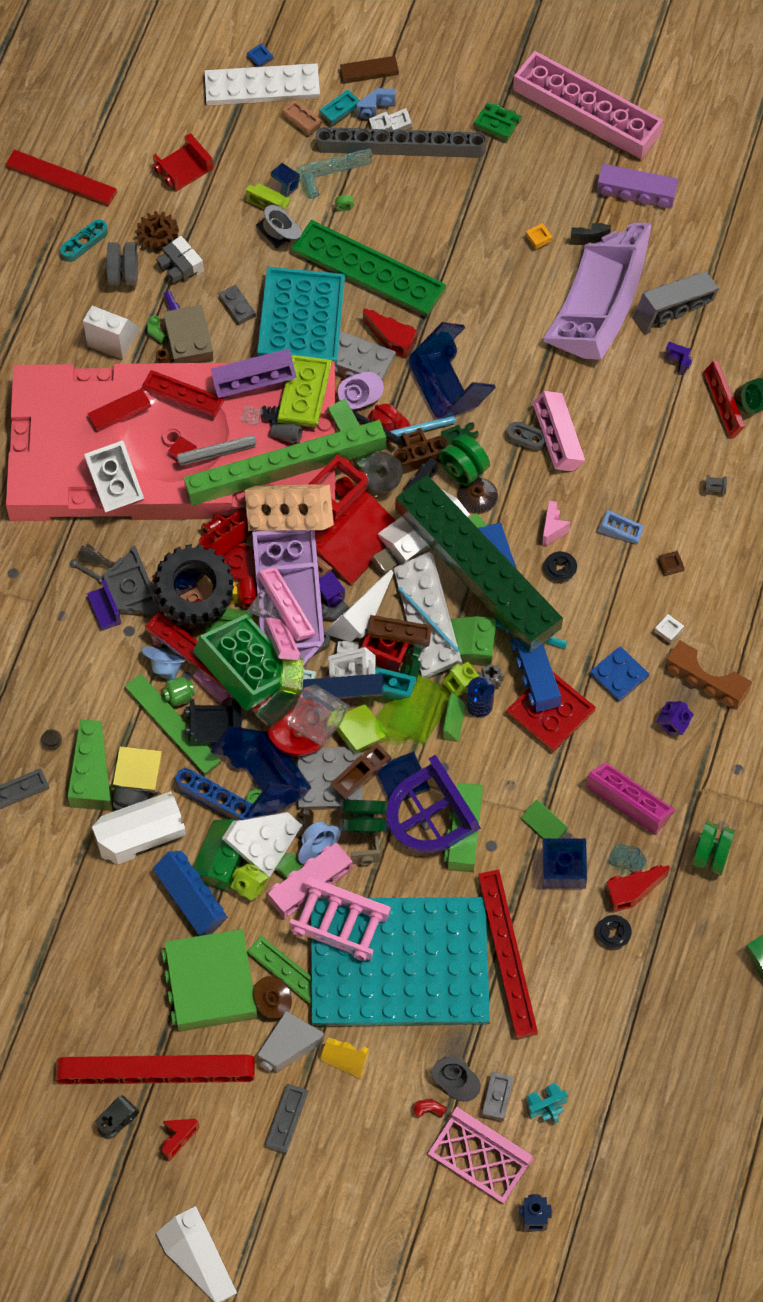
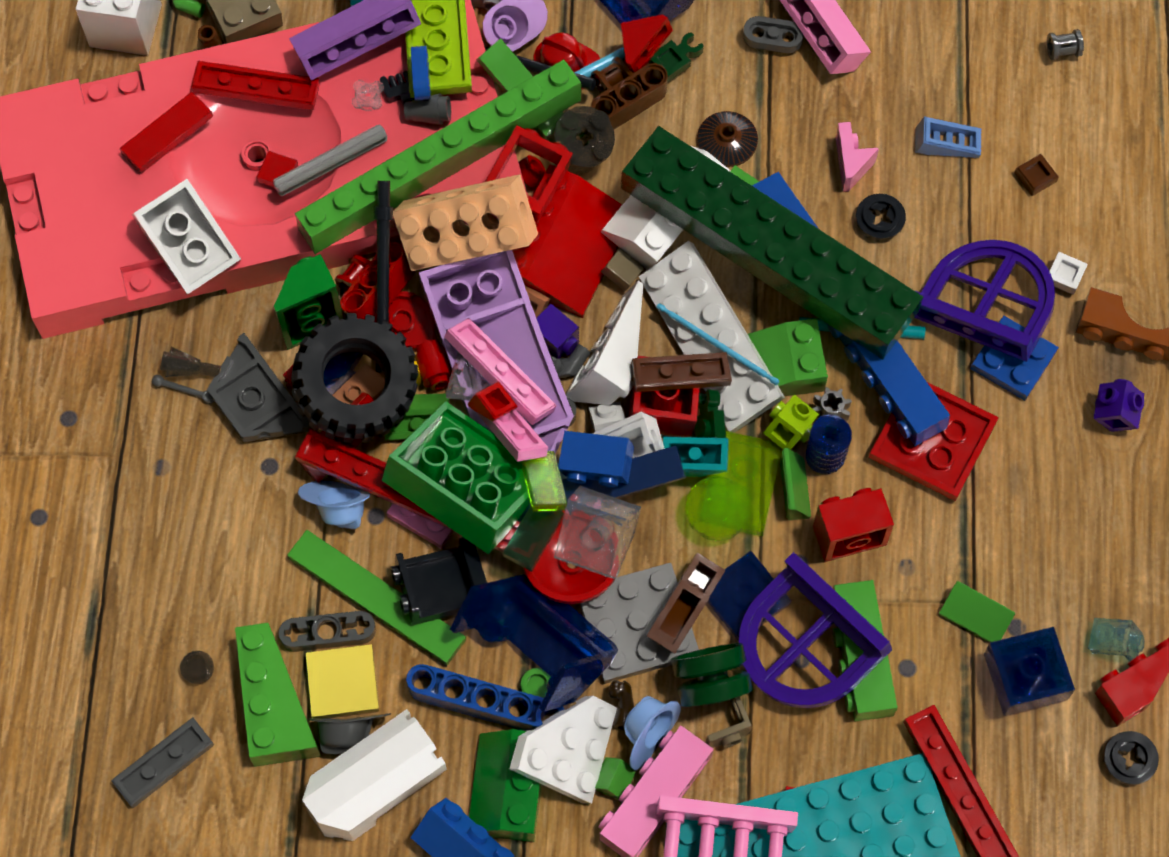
camera: 15 degrees left, 5 degrees up
dark purple panel [87,580,121,631] -> none
bright green head [162,676,195,706] -> none
lime brick [231,864,269,901] -> none
lime tile [331,704,389,754] -> none
black plate [406,458,438,489] -> none
green wheel [439,433,490,486] -> none
dark pink slope [587,762,675,835] -> none
none -> green slope [274,254,344,350]
none -> dark grey beam [279,611,376,651]
none -> black bar [374,180,393,373]
none -> blue beam [411,46,431,101]
none -> red slope [467,381,518,421]
none -> blue brick [558,431,635,487]
none -> red slope [621,14,673,73]
none -> red brick [813,488,894,562]
none -> dark purple window [914,240,1055,362]

